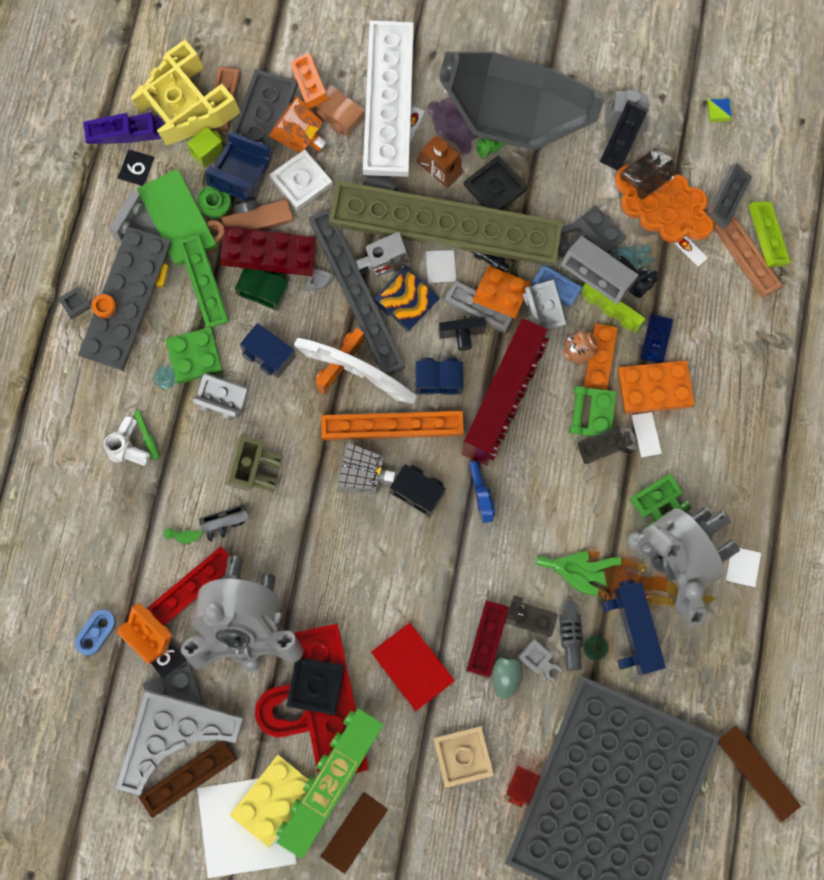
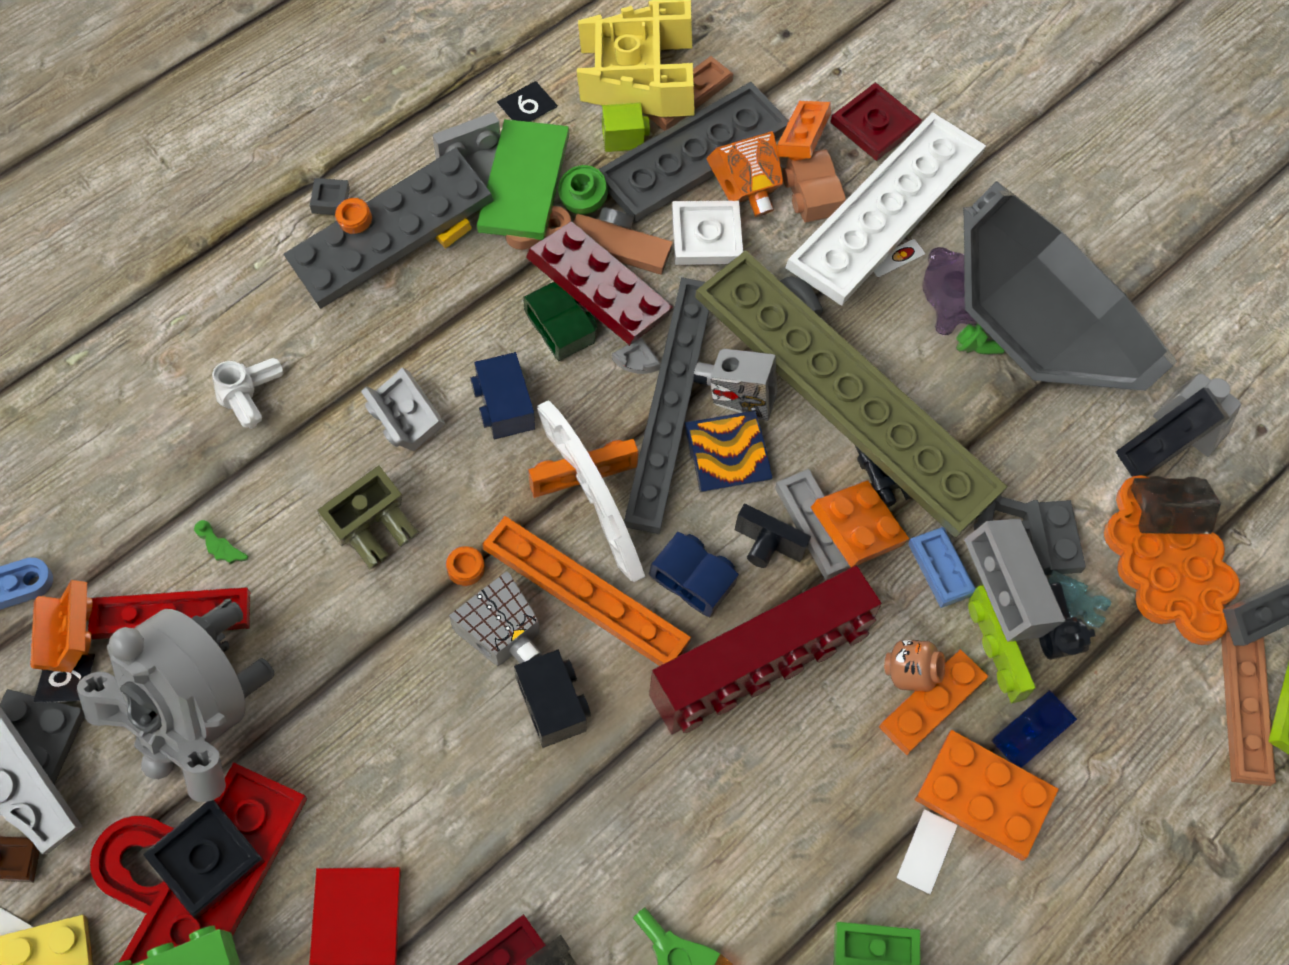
camera: 35 degrees right, 10 degrees down
dark purple slope [83,112,165,144] -> none
bright green piece [134,410,160,460] -> none
clear light blue plate [153,367,176,389] -> none
bright green plate [166,327,223,384] -> none
bright green tile [177,233,229,328] -> none
black plate [199,504,249,542] -> none
dark blue panel [205,131,271,202] -> none
dark orange torso [416,135,463,189] -> none
white sticker [426,250,456,283] -> none
pearl dark grey plate [464,156,527,210] -> none
blue piece [469,461,495,523] -> none
light grey bracket [523,279,568,329] -> none
bright green plate [568,386,616,439] -> none
clear smoke bracket [578,426,636,464] -> none
white sticker [675,237,708,266] -> none
none -> orange tile [446,546,485,586]
none -> dark red plate [830,82,922,161]

